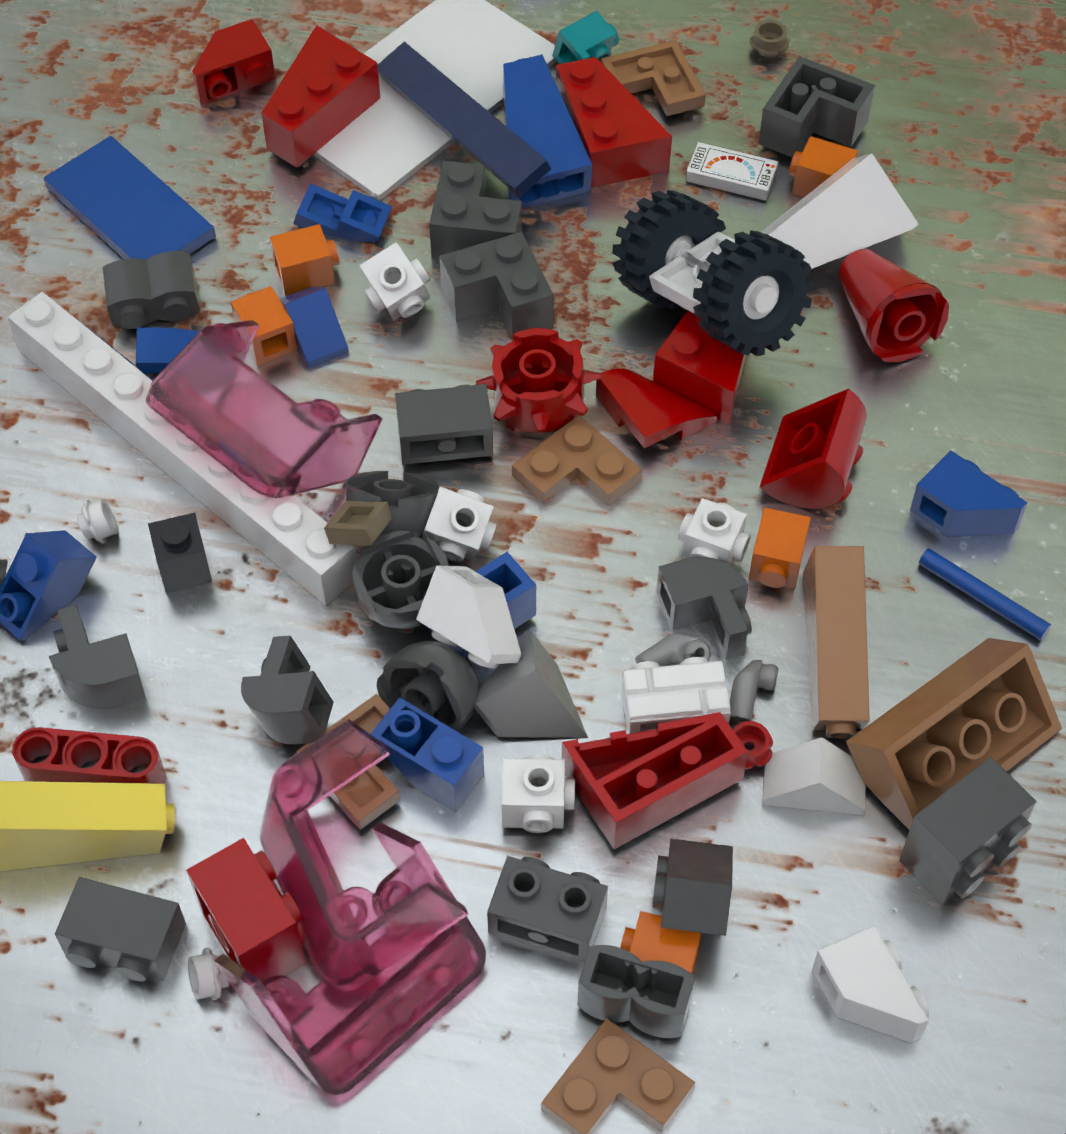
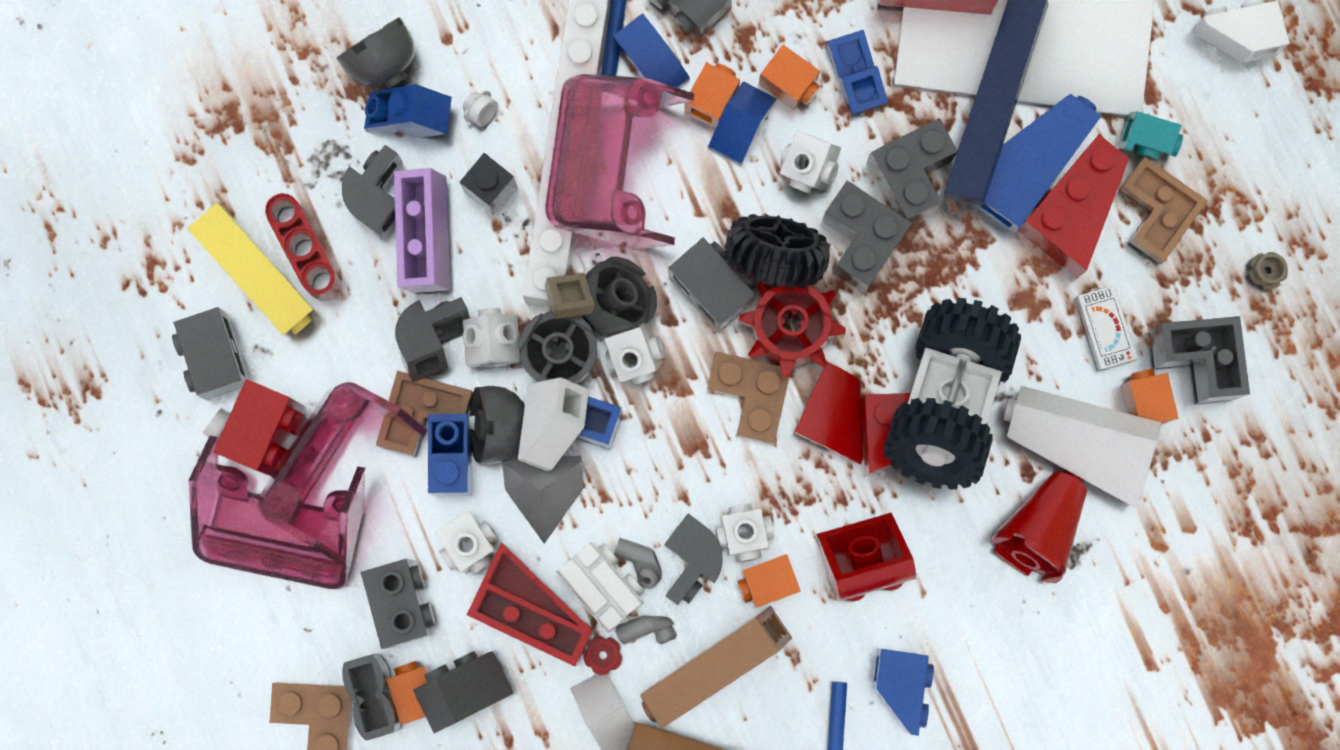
camera: 55 degrees right, 25 degrees up
none -> lavender brick [394,168,451,293]
none -> white brick [463,308,521,368]
none -> black gear [724,213,830,289]

